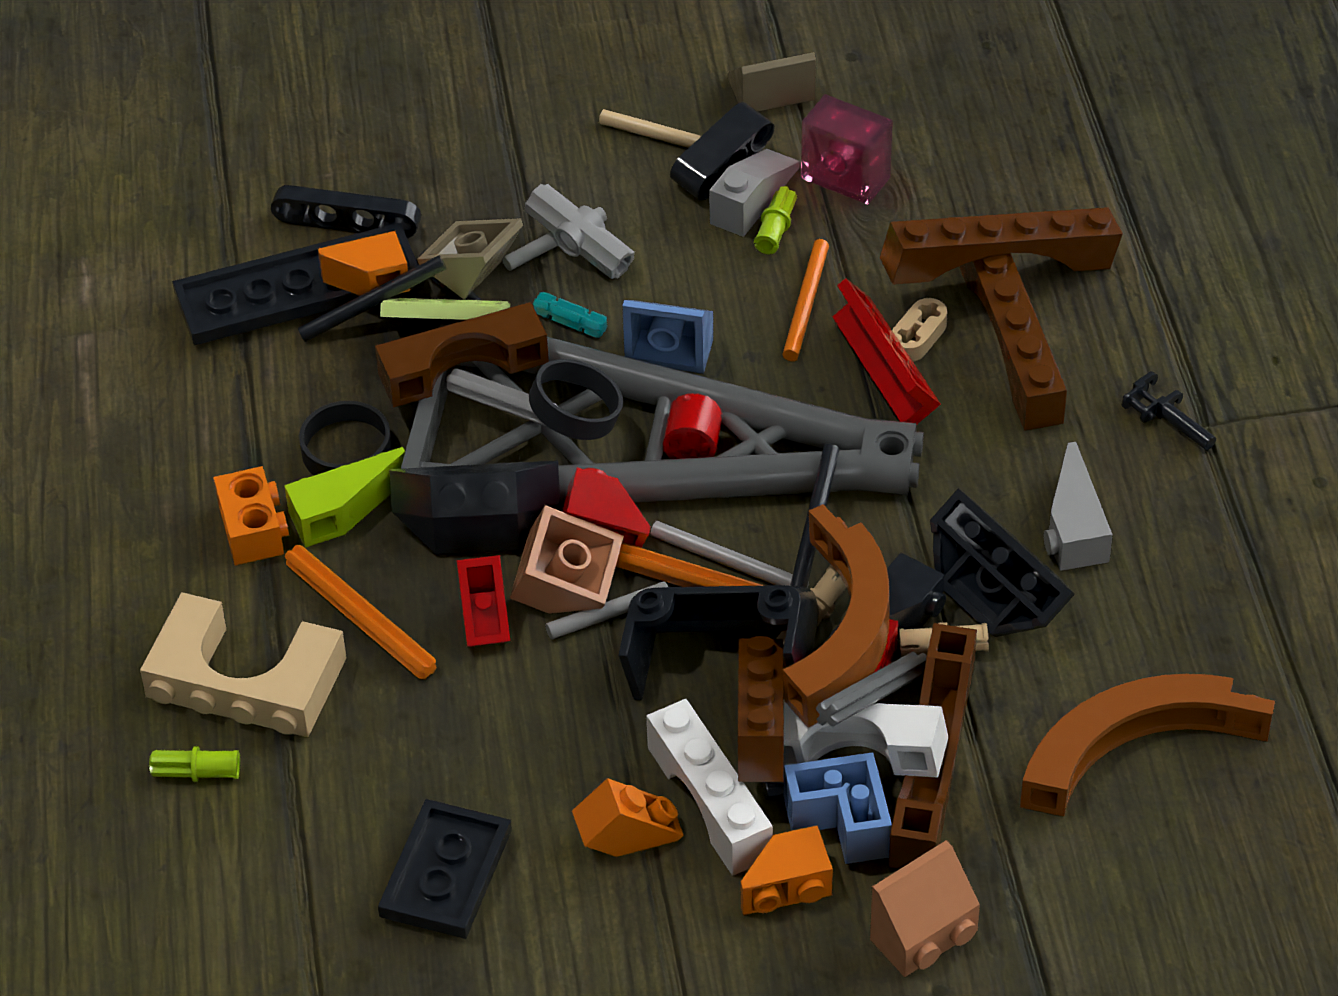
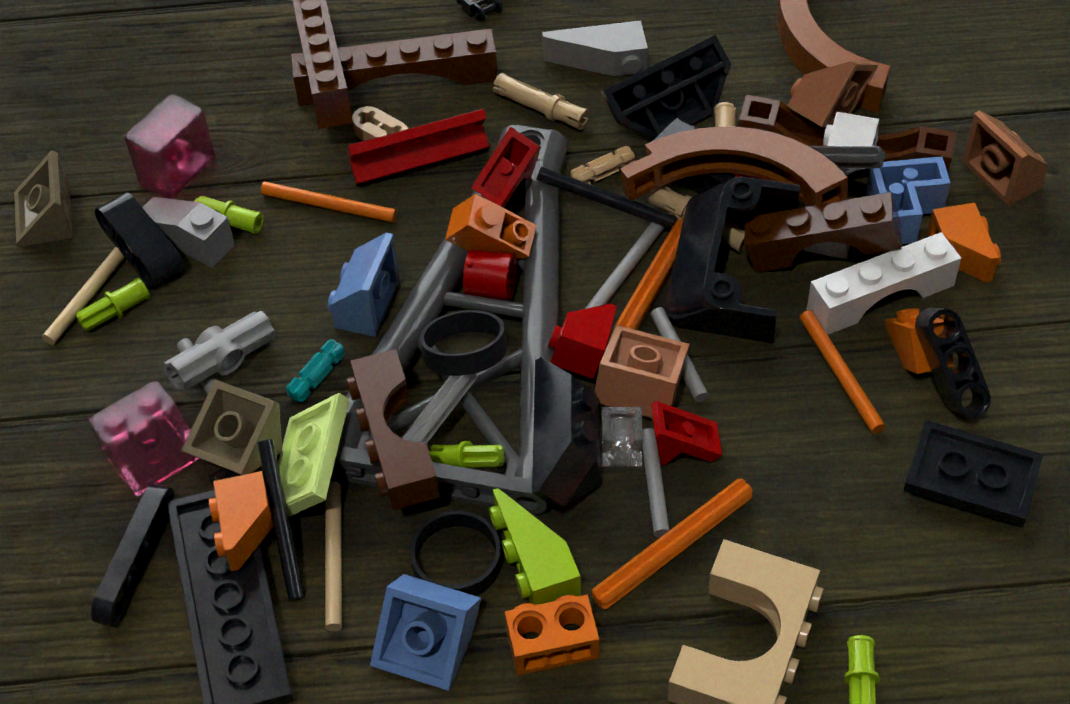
camera: 85 degrees left, 5 degrees up
none -> lime axle [76,278,150,331]
none -> clear pink slope [88,379,200,497]
none -> tan bar [325,482,342,631]
none -> medium blue slope [370,574,481,691]
none -> lime axle [429,441,505,469]
none -> orange slope [445,194,536,259]
none -> red slope [471,127,541,208]
none -> tan pin [493,73,590,130]
none -> tan axle [570,146,635,184]
none -> clear brick [602,407,643,467]
none -> light grey bar [640,428,670,538]
none -> nougat slope [787,61,879,127]
none -> orange bar [799,310,886,434]
none -> black beam [915,308,991,417]

